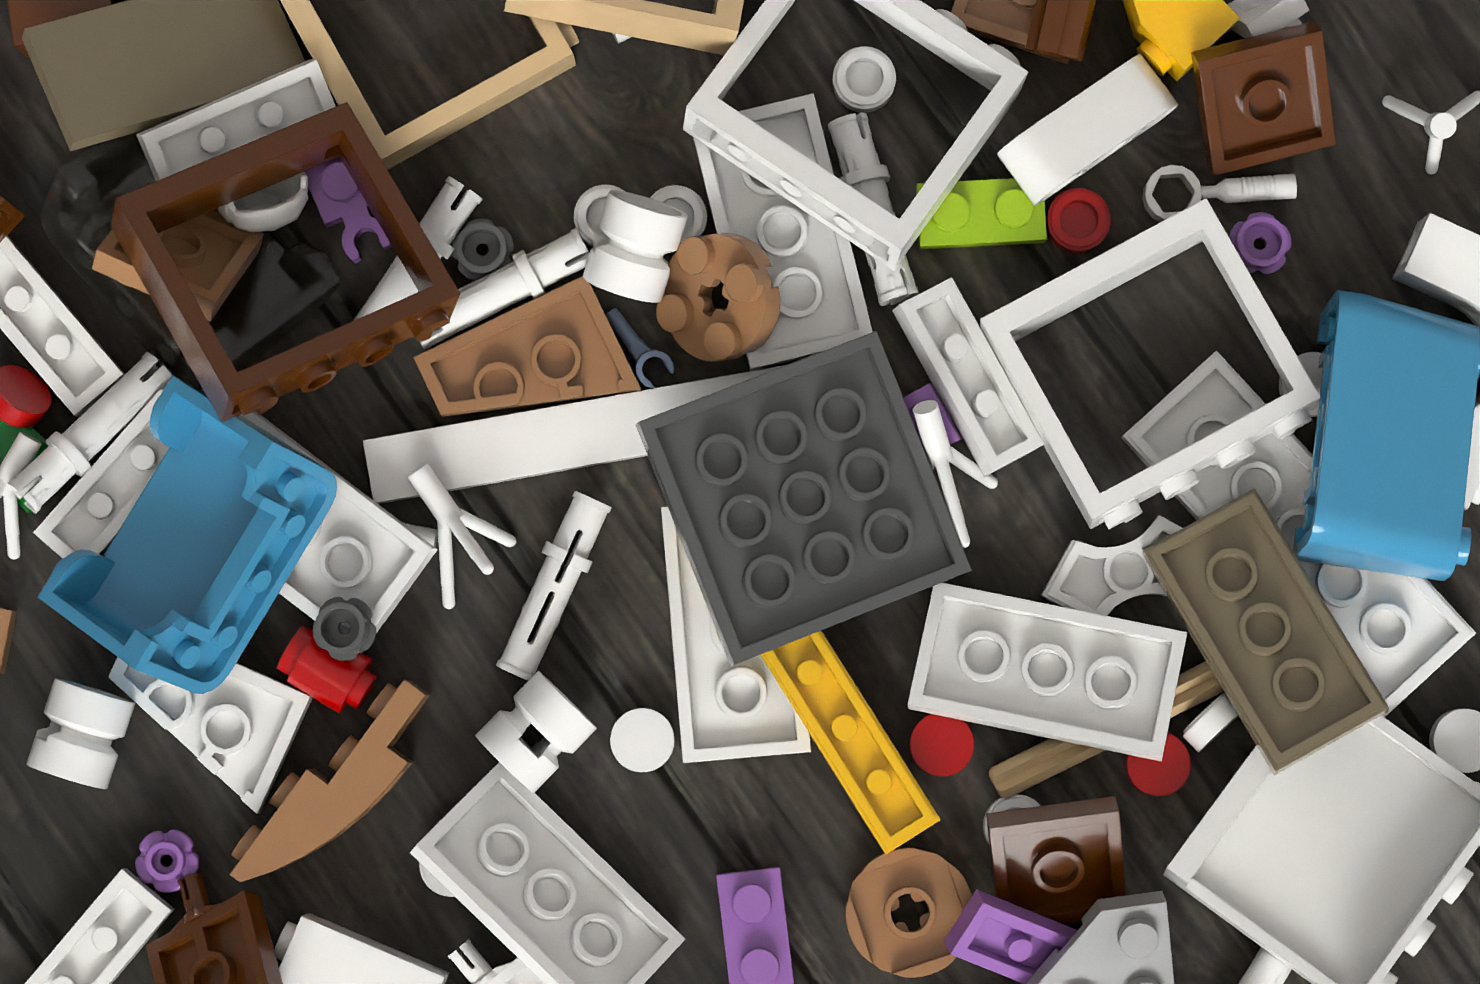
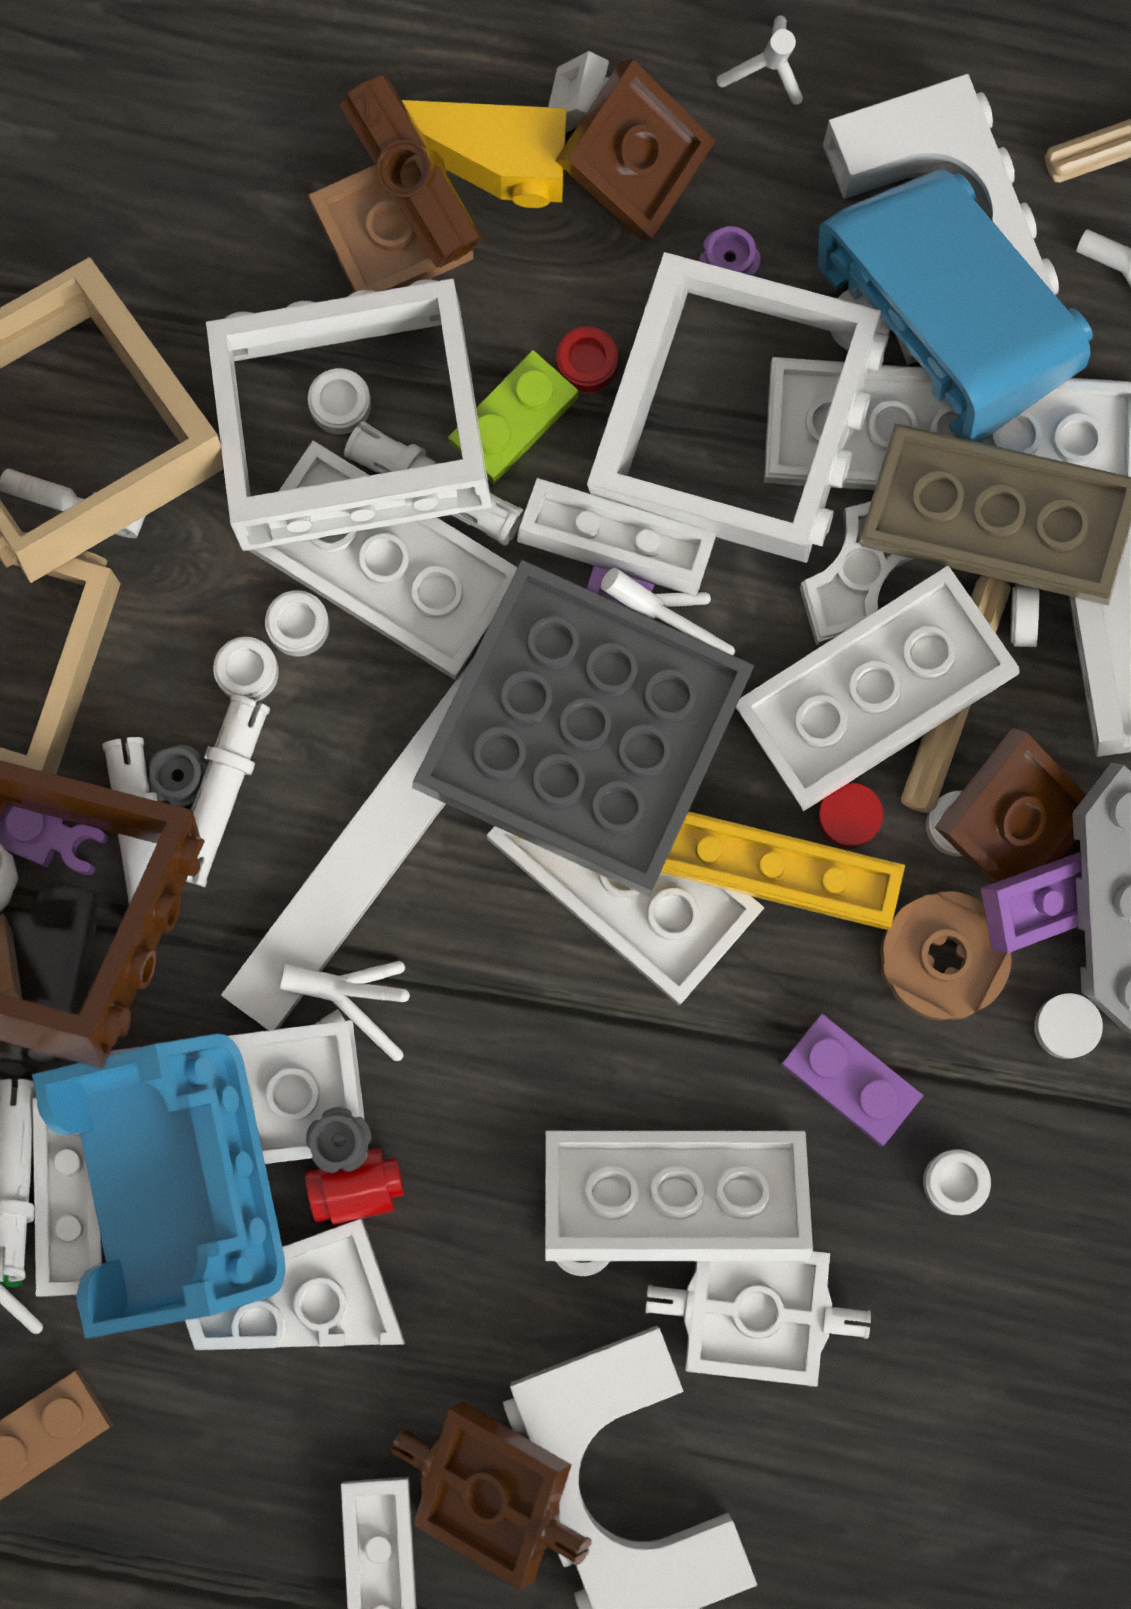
camera: 45 degrees left, 5 degrees down
white wheel [26,678,135,789] -> none
medium lavender plate [135,829,199,893] -> none
medium nougat slope [230,680,431,882] -> none
medium nougat wing [413,276,642,417] -> none
white wheel [475,671,597,793] -> none
white pin [496,491,612,681] -> none
white wheel [583,190,688,303] -> none
sand blue hand [606,308,674,388] -> none
white tile [610,708,675,772] -> none
medium nougat plate [656,233,781,362] -> none
white beam [997,54,1179,206] -> none
red tile [1124,733,1191,796] -> none
white piece [1142,165,1297,222] -> none

